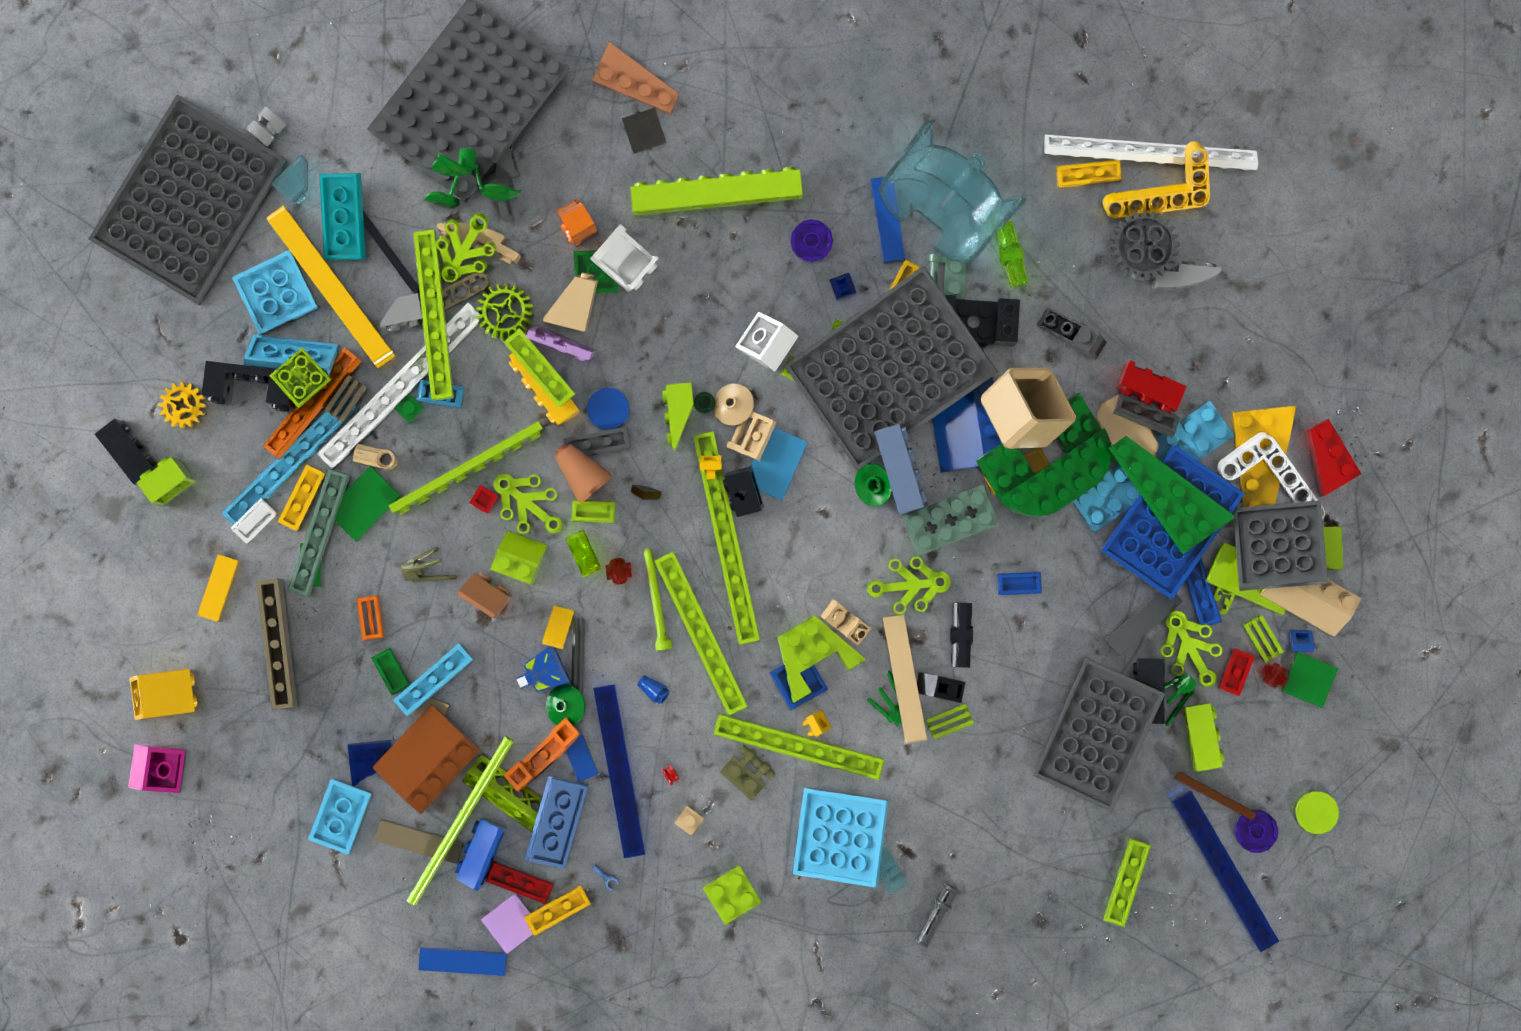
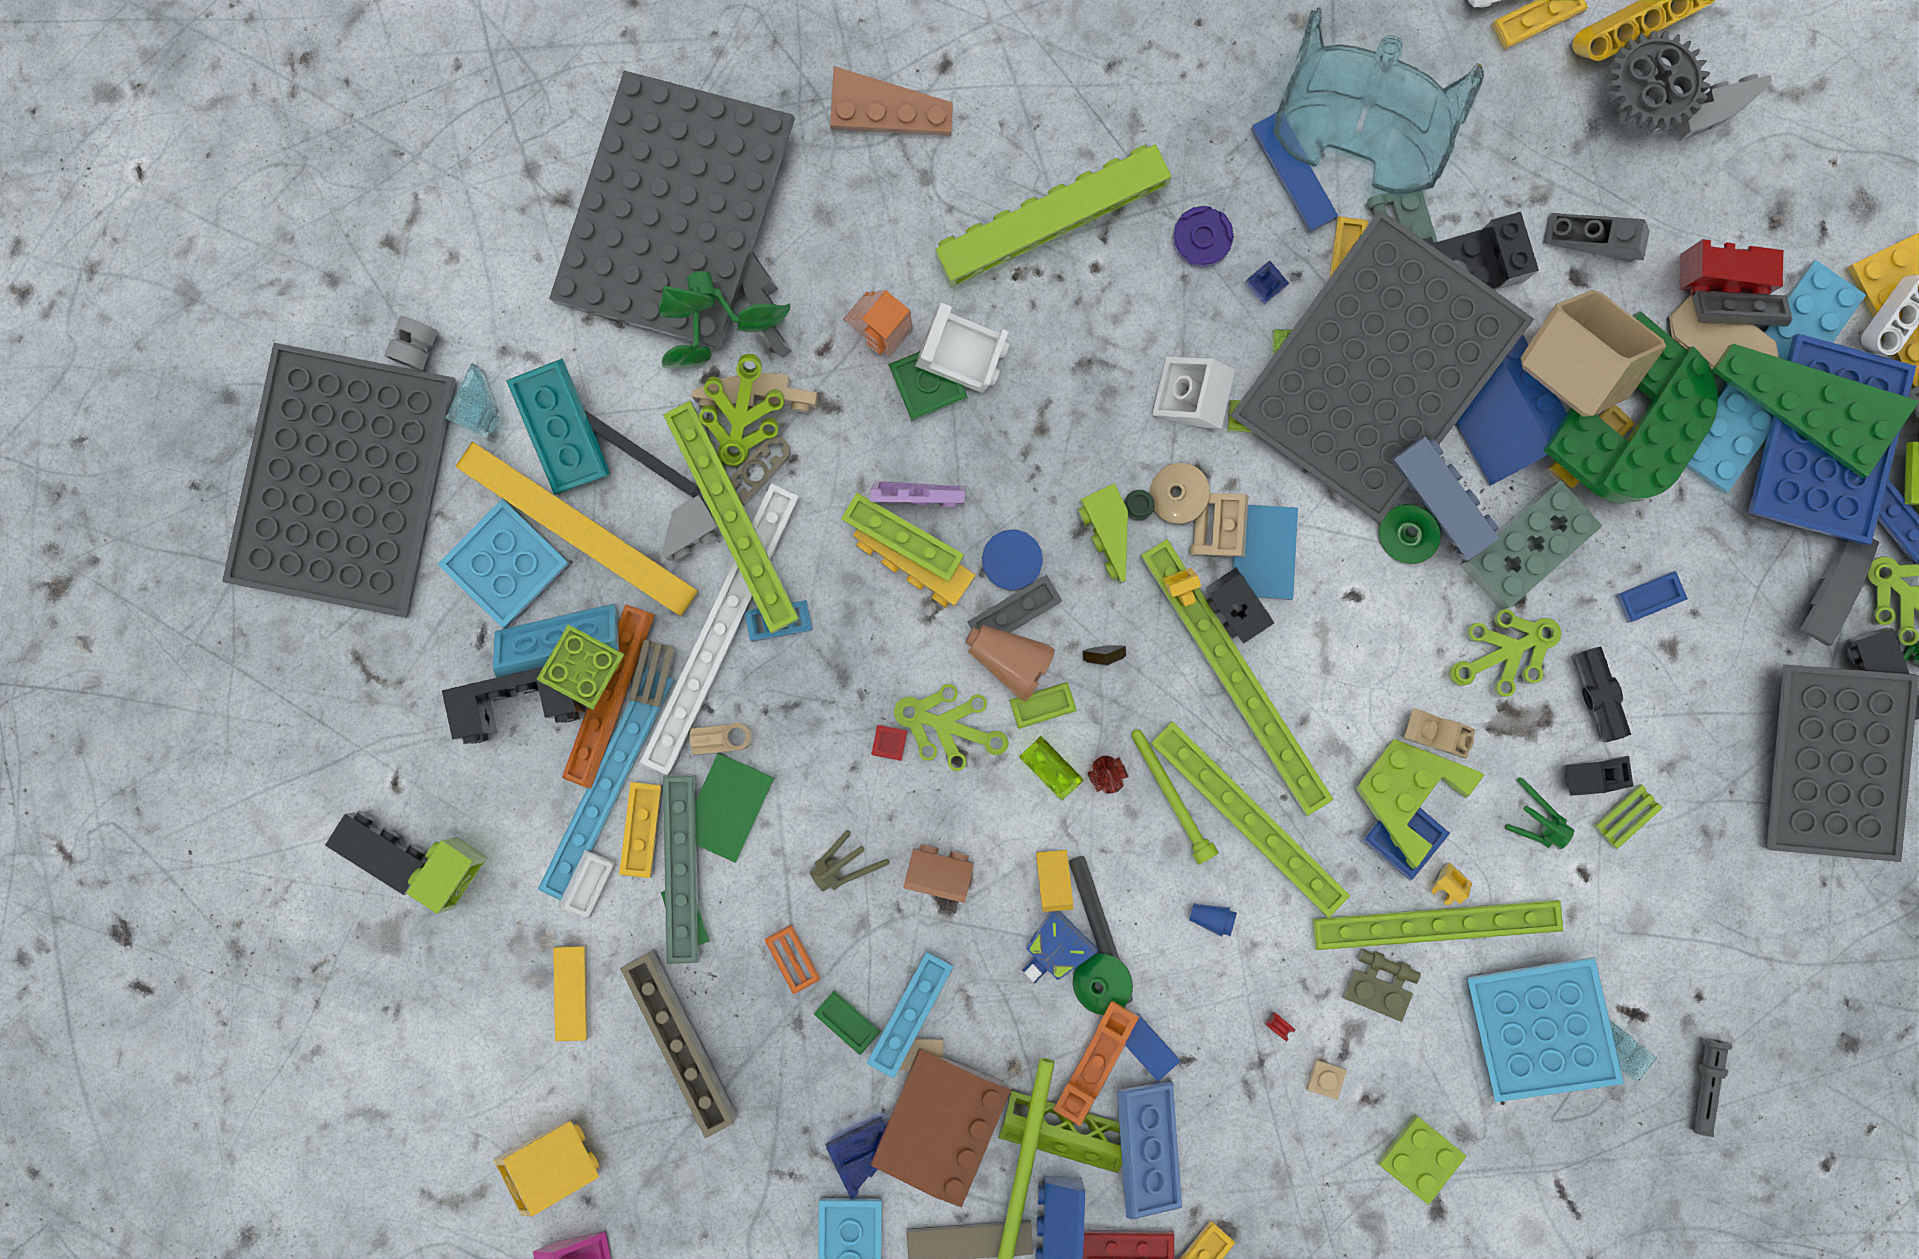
camera: 20 degrees left, 0 degrees up
yellow gear [158,382,207,429] -> none
lime plate [388,421,544,515] -> none
green plate [394,393,425,423] -> none
lime gear [476,283,534,341] -> none
lime slope [490,530,548,585] -> none
tan slope [543,272,598,332] -> none
medium blue hand [592,865,619,891] -> none
clear blue plate [593,684,646,858] -> none
clear smoke piece [622,107,667,154] -> none
tan tile [883,614,927,744] -> none
clear neon green piece [994,221,1028,288] -> none

